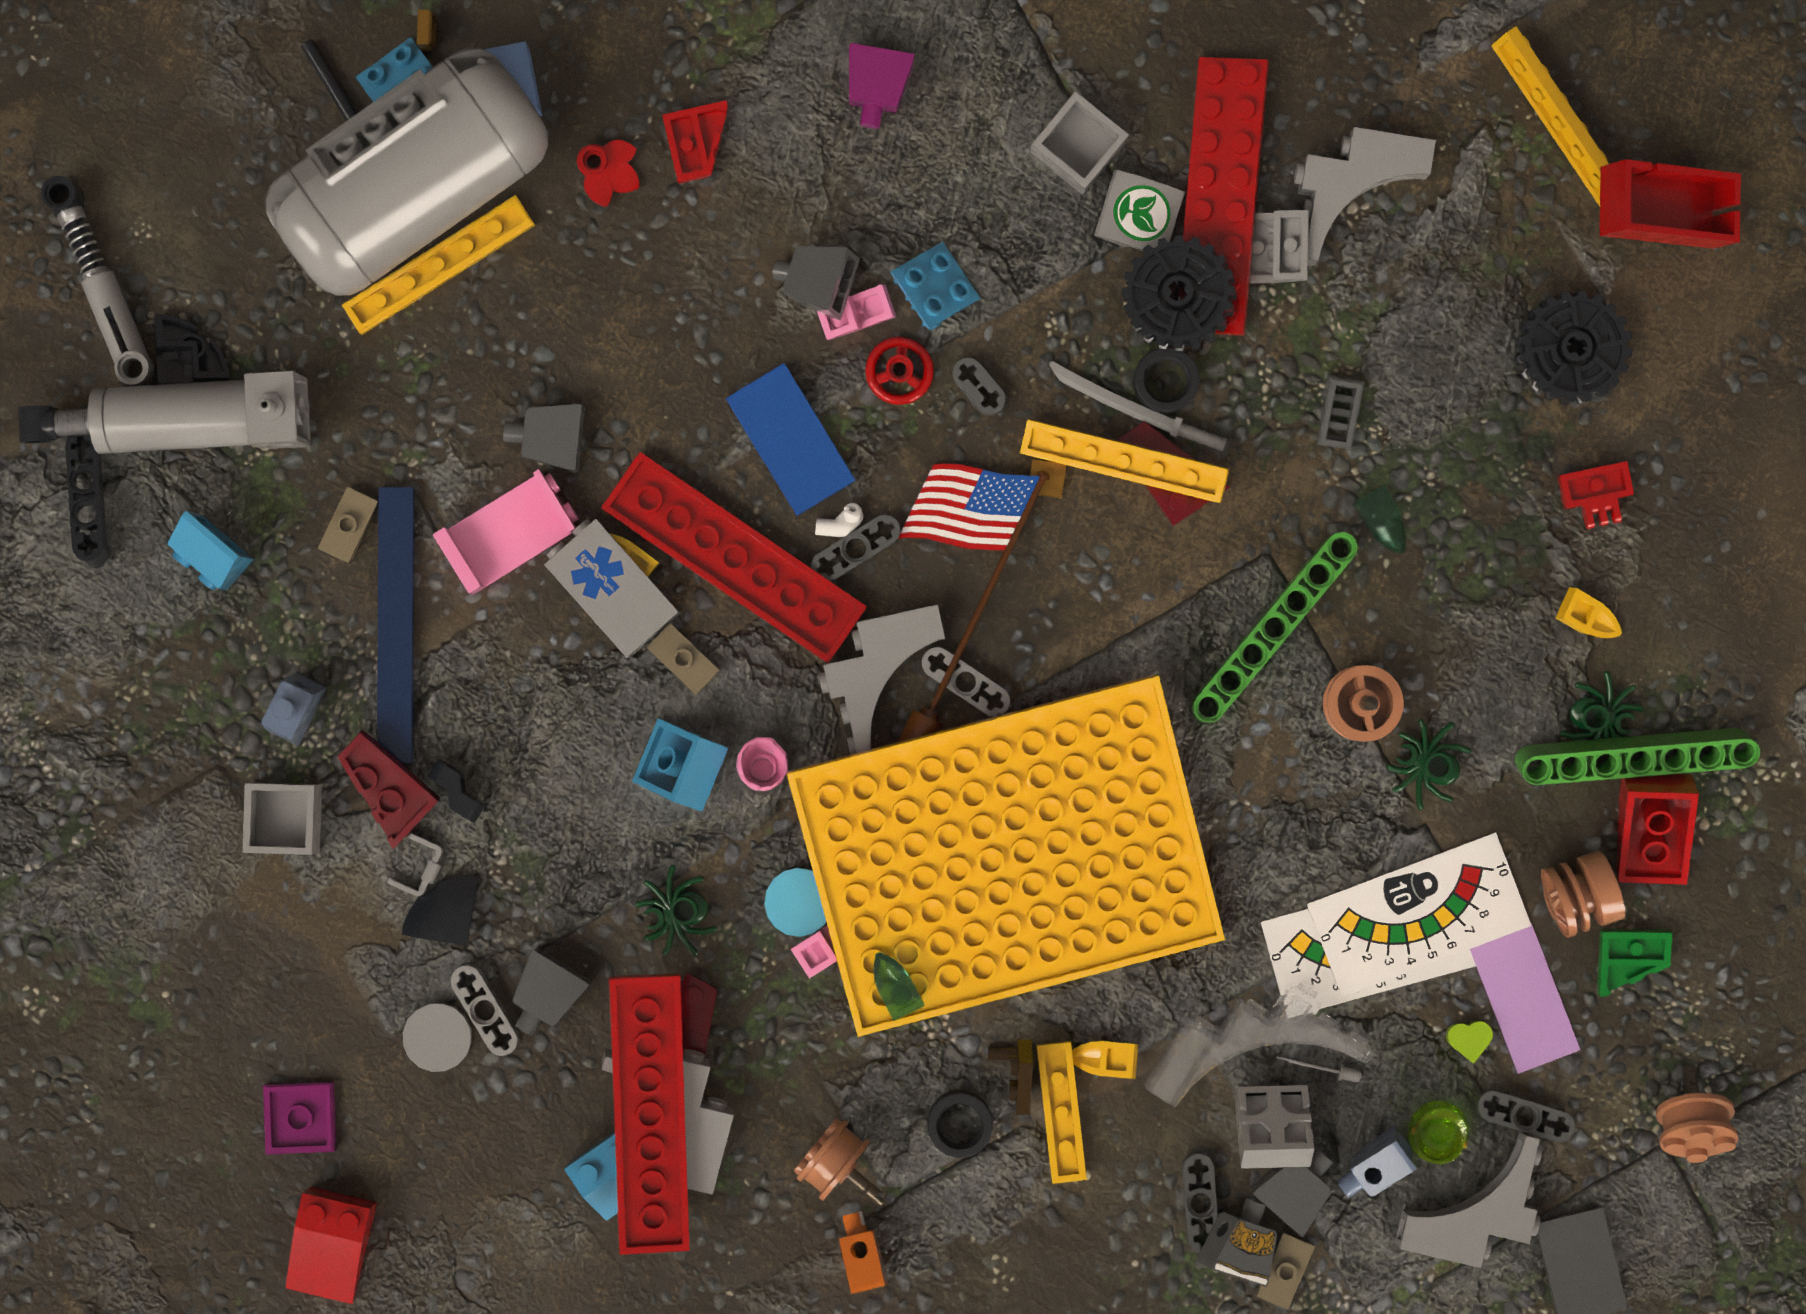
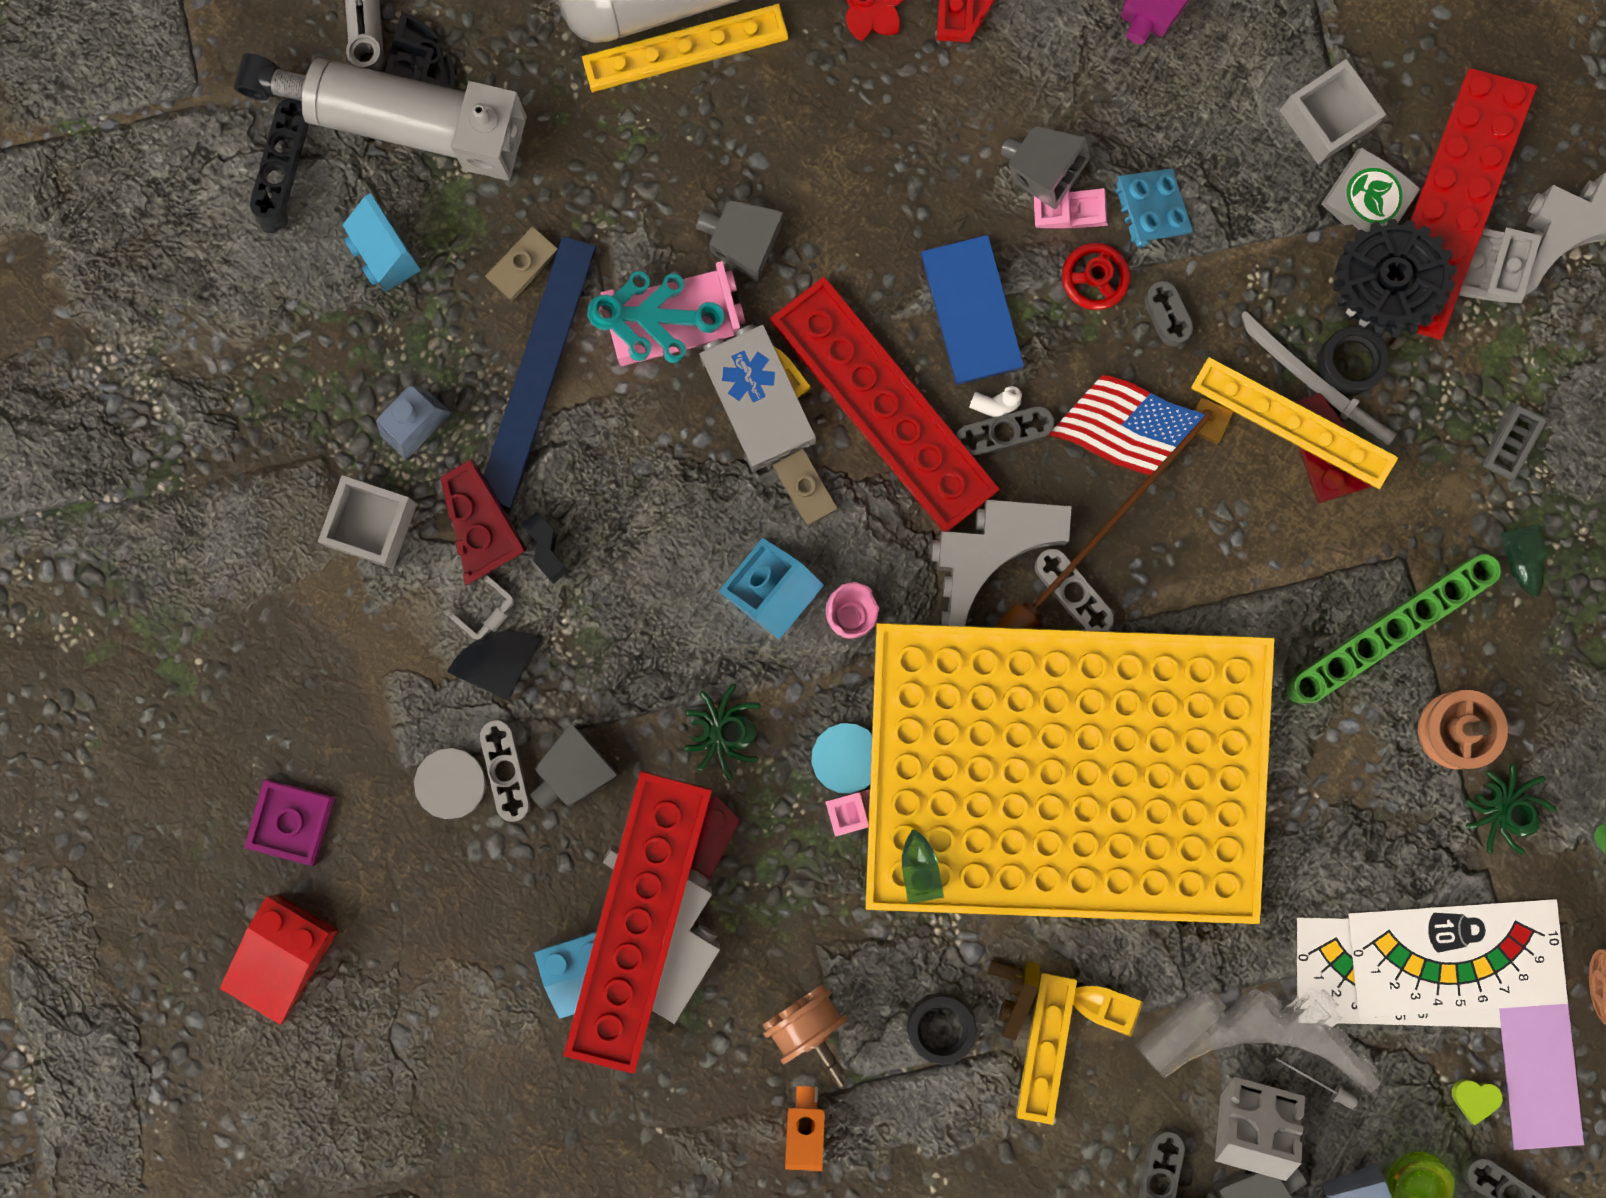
camera: 15 degrees right, 5 degrees down
none -> teal plant [587,271,724,363]

